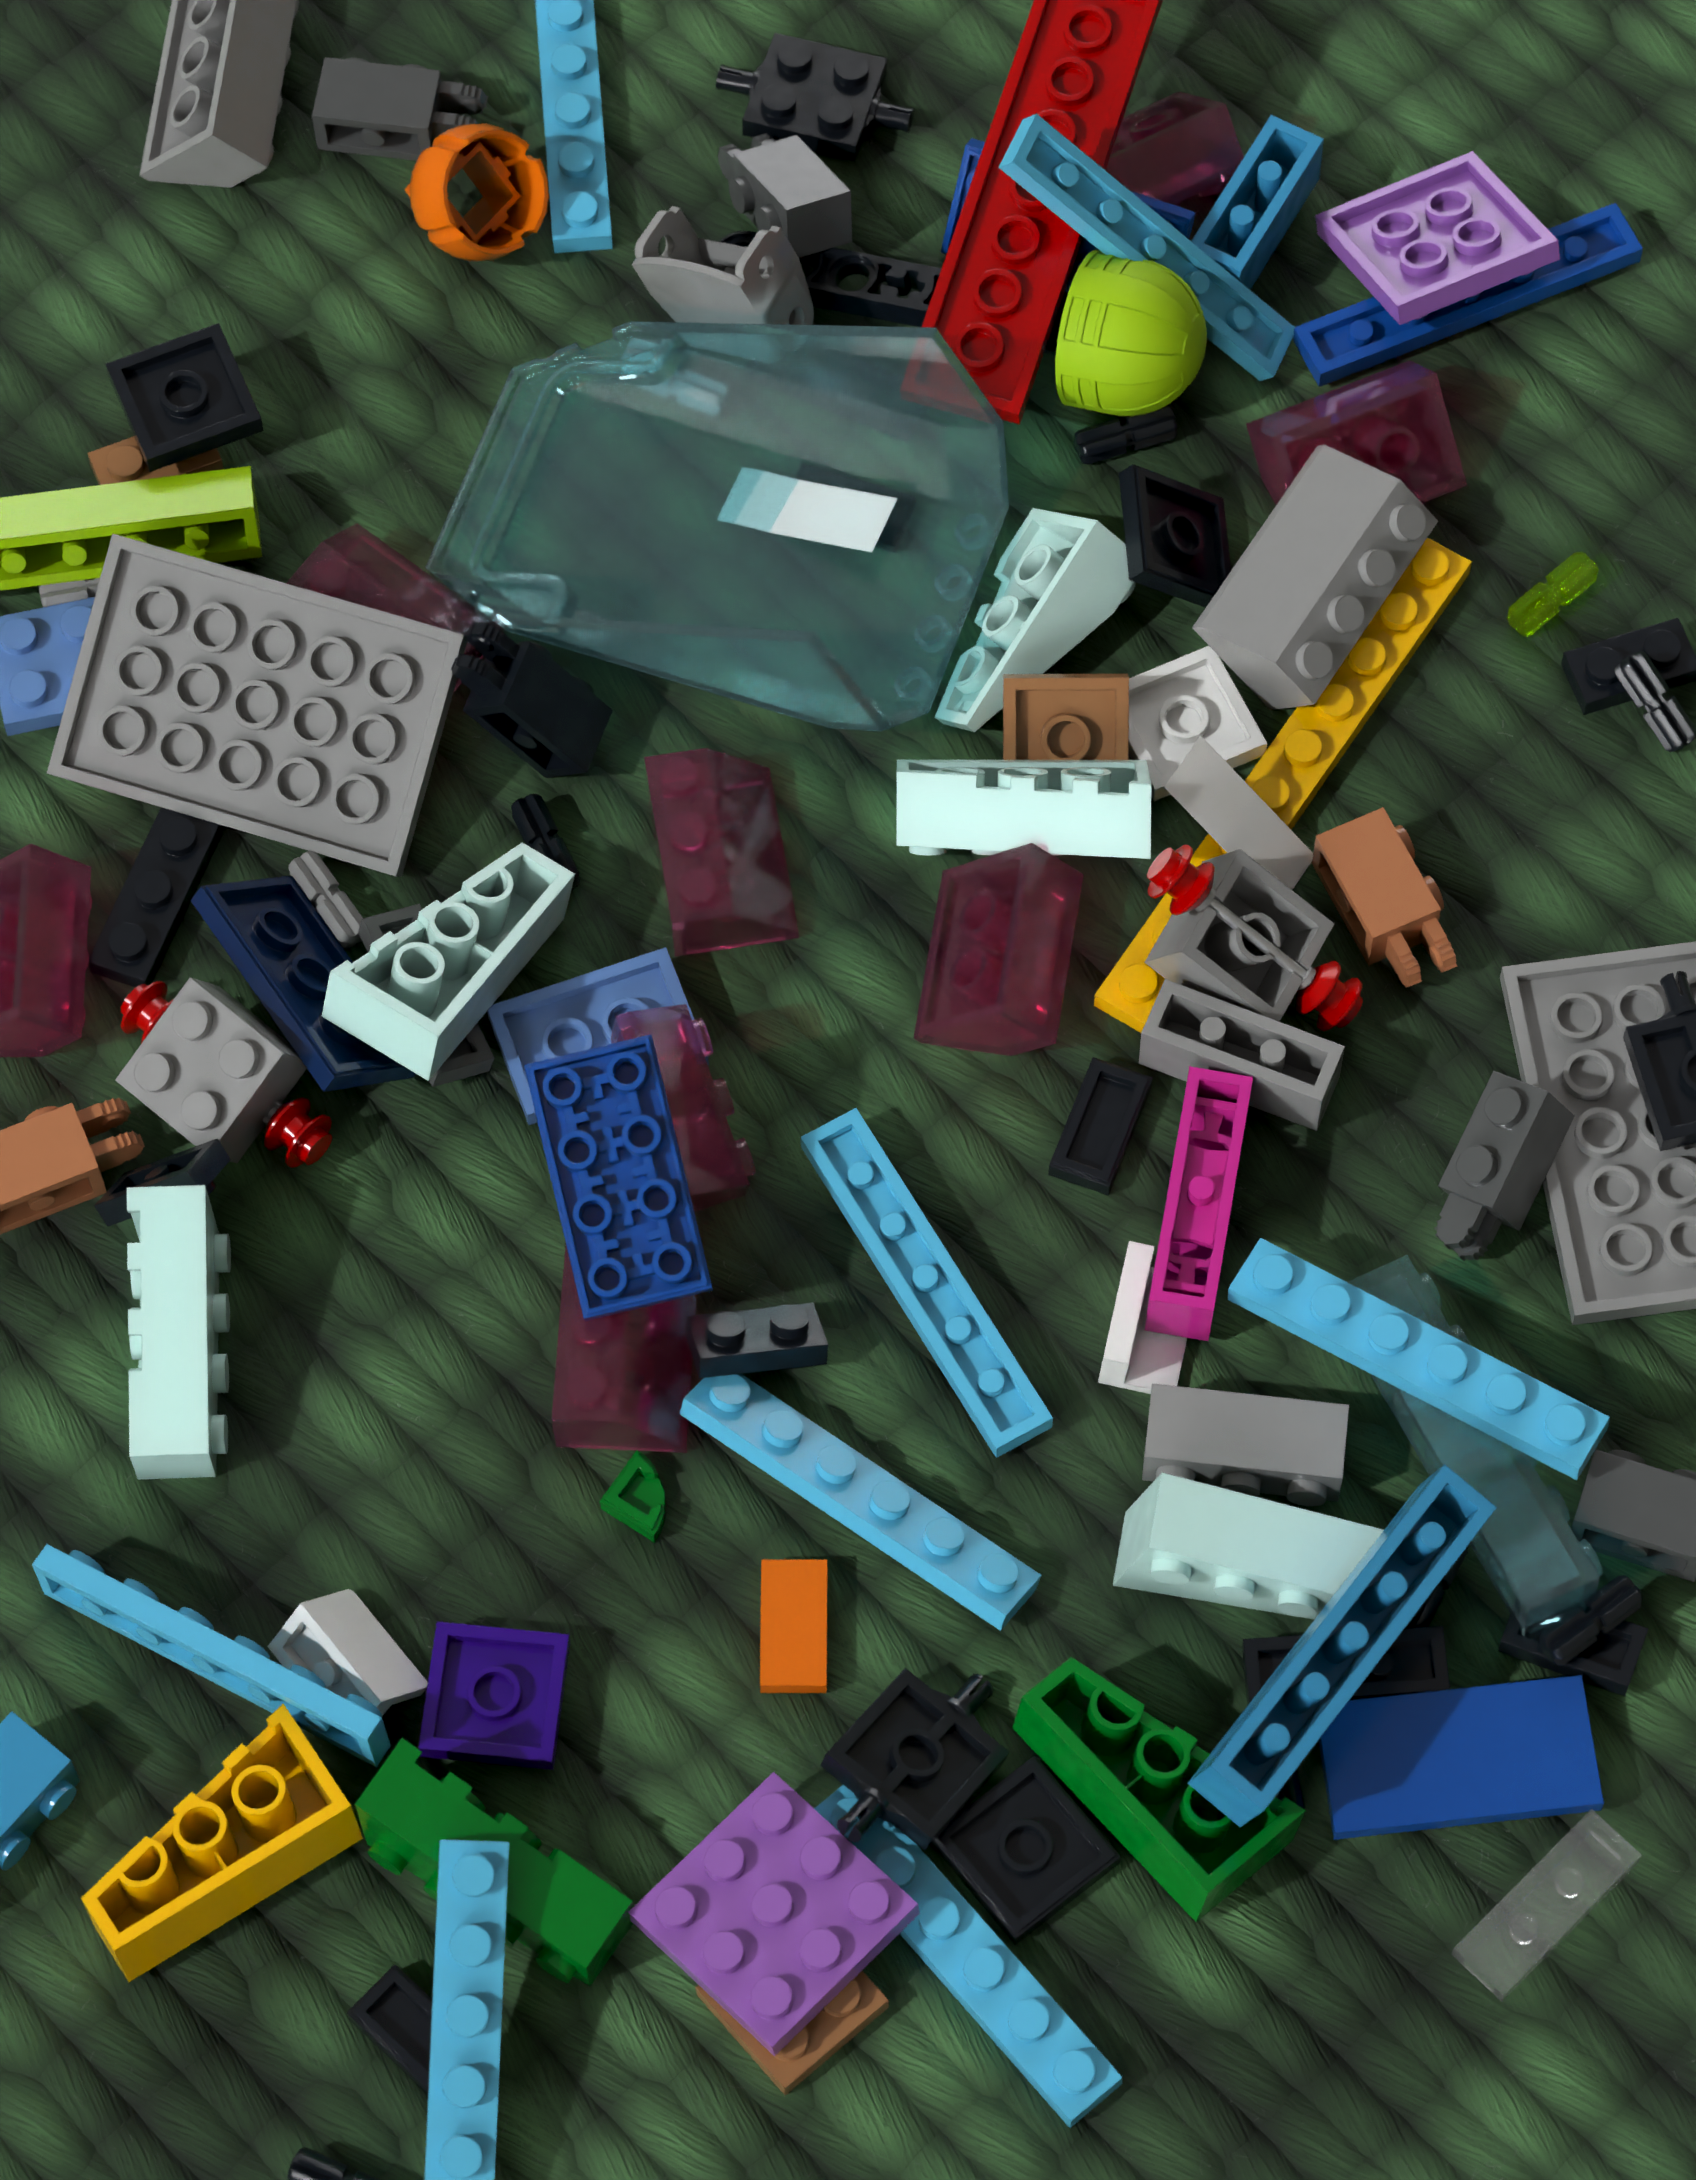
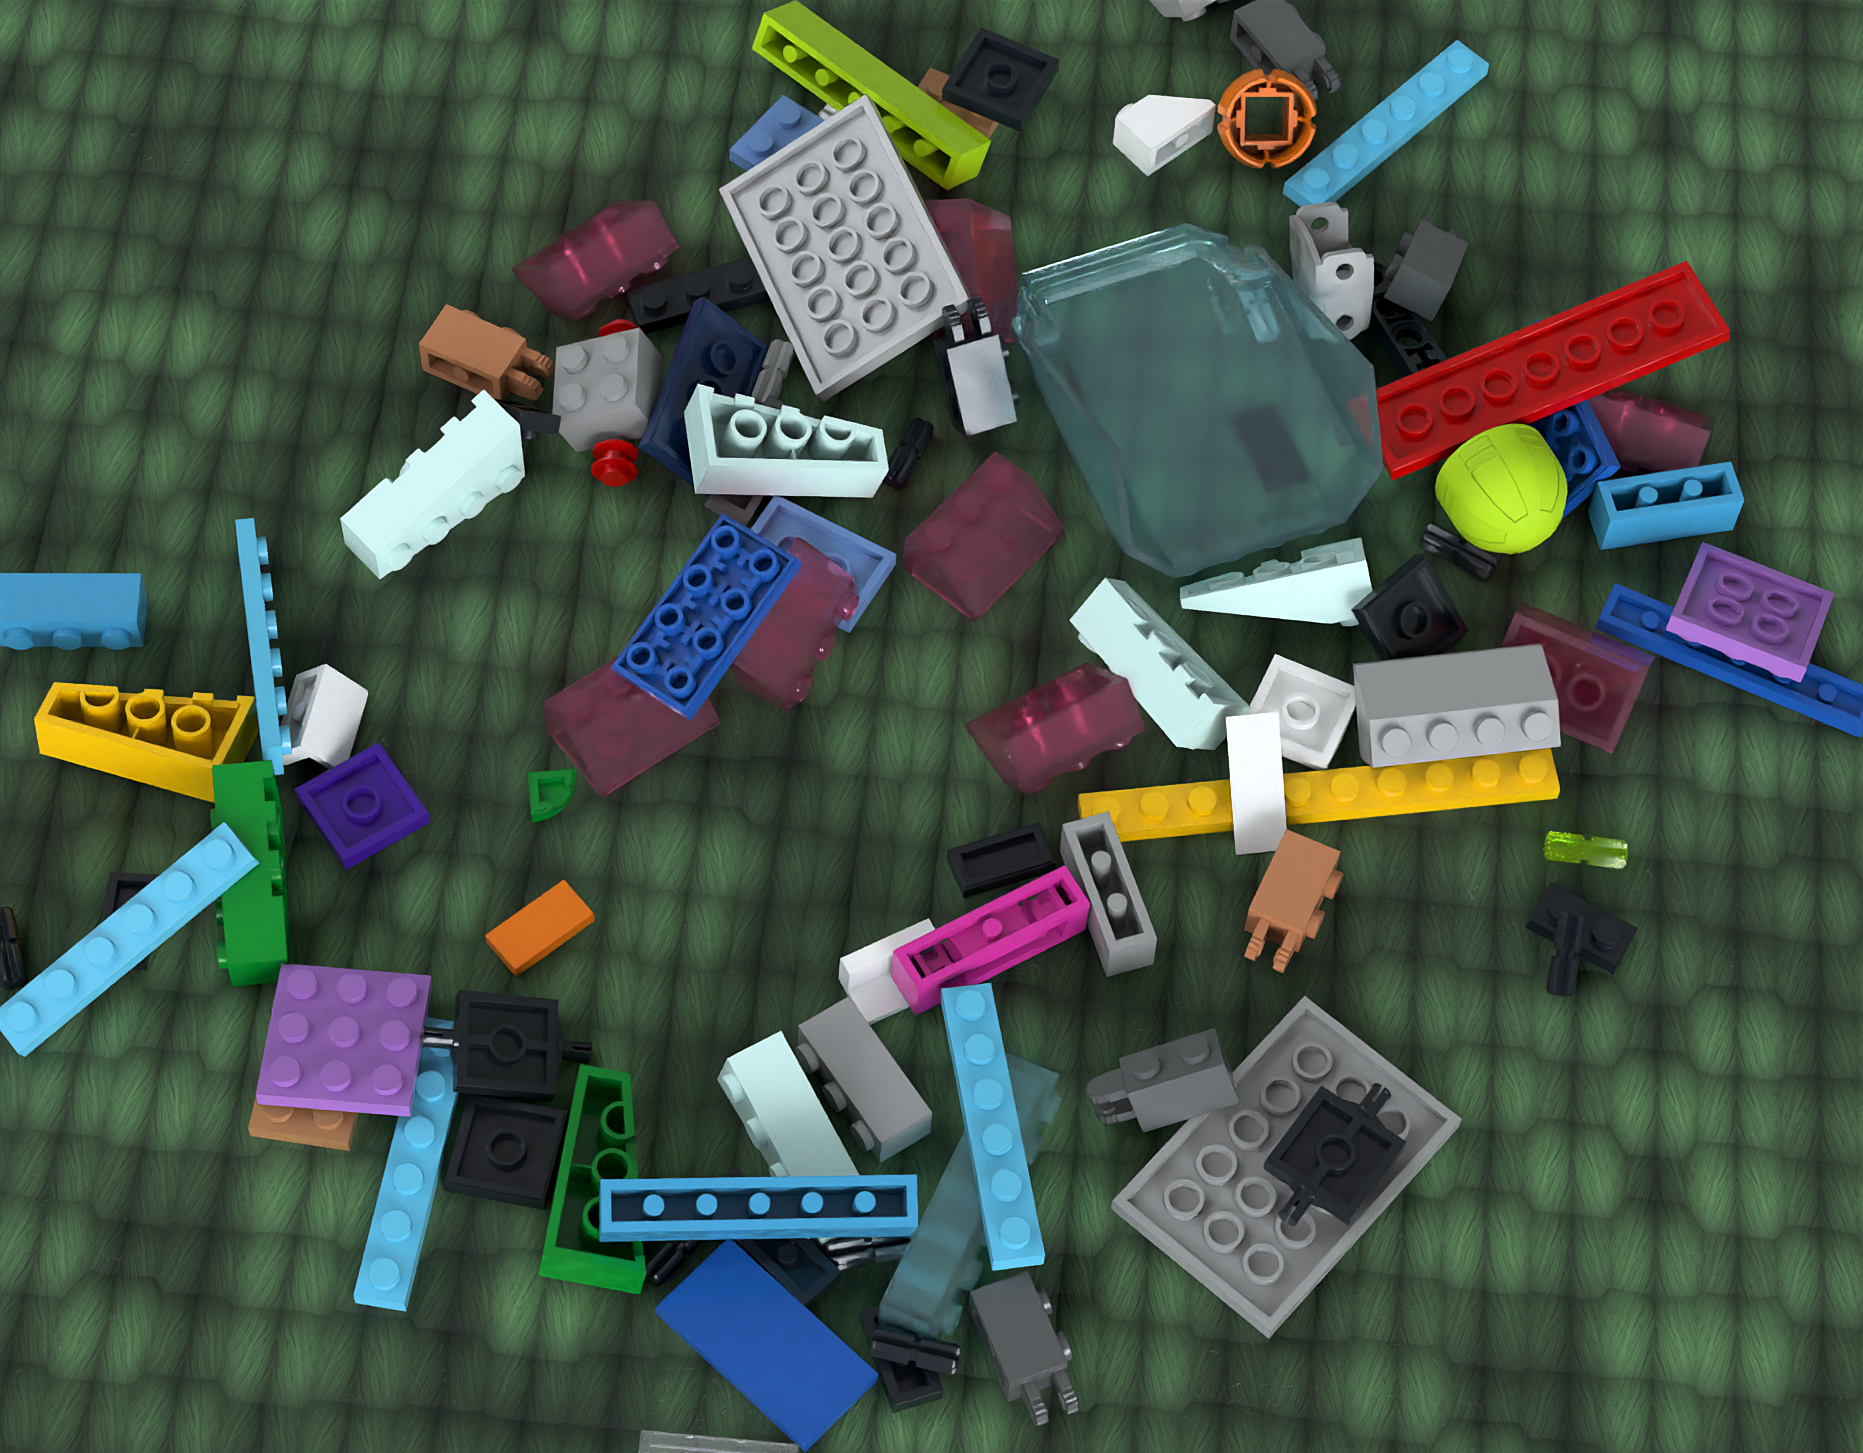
camera: 45 degrees right, 5 degrees down
medium azure plate [679,1374,1041,1631] -> none
black plate [686,1302,828,1378] -> none
black plate [716,33,914,161] -> none
white sticker [717,469,898,553] -> none
medium azure plate [801,1108,1053,1458] -> none
medium azure plate [998,113,1294,381] -> none
medium nougat plate [1003,674,1129,760] -> none
light grey brick [1144,845,1363,1031] -> none
none -> white slope [1113,95,1216,176]

